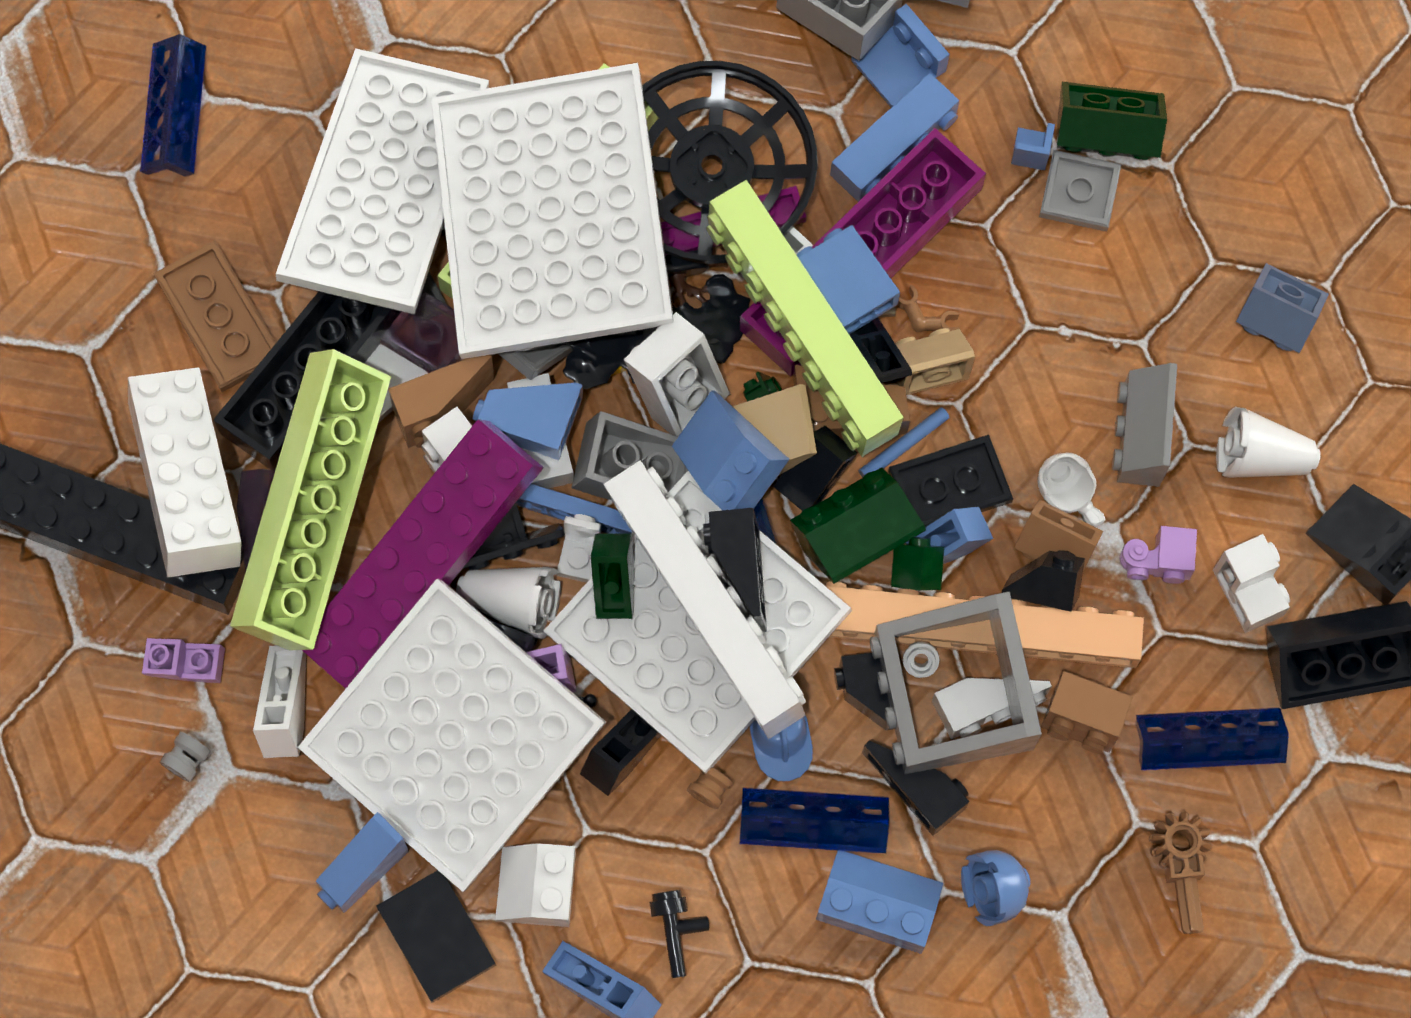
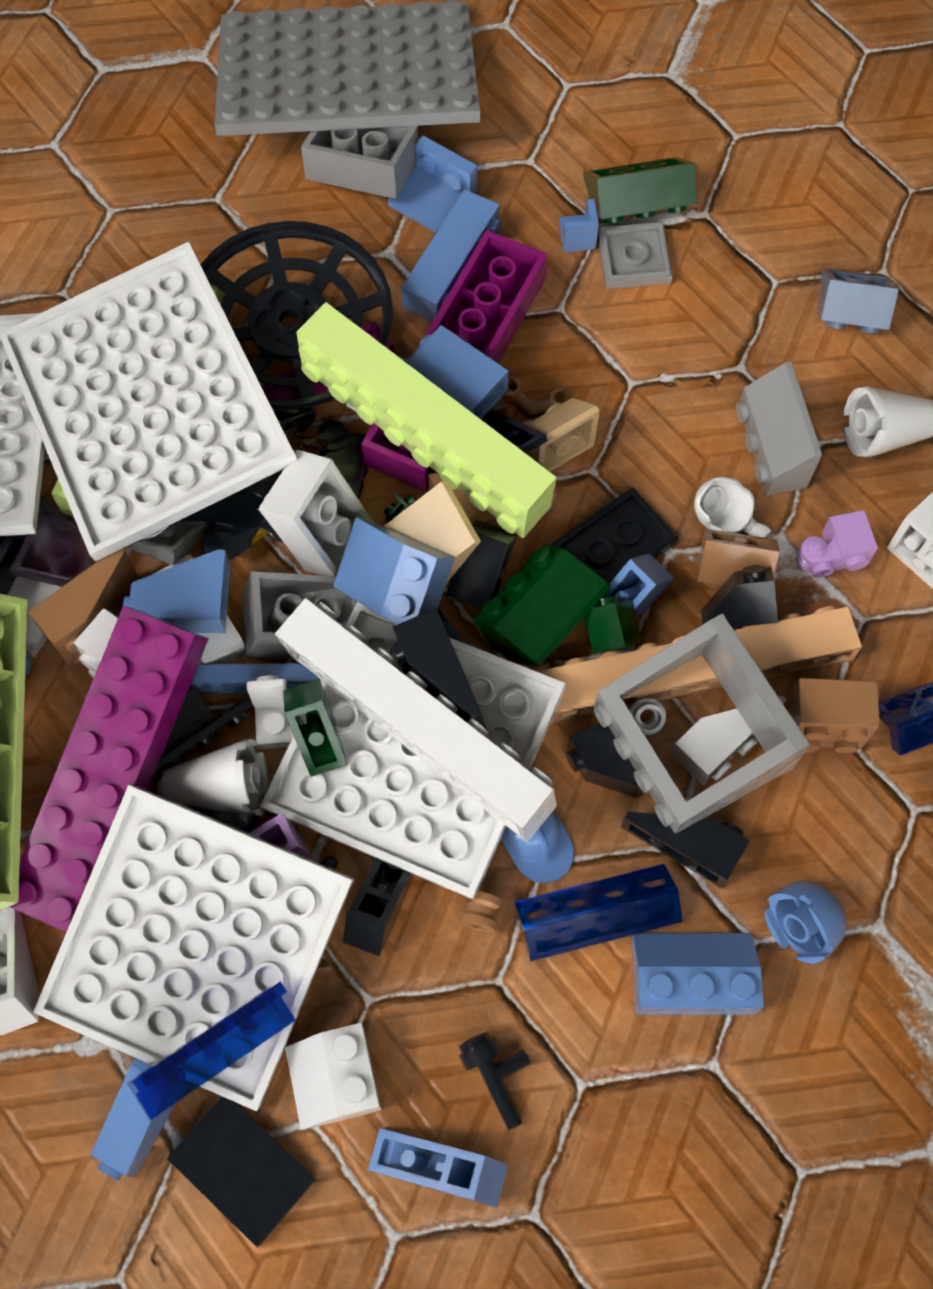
camera: 15 degrees left, 5 degrees down
medium blue bar [858,407,950,478] -> none
none -> clear blue fence [126,981,296,1120]

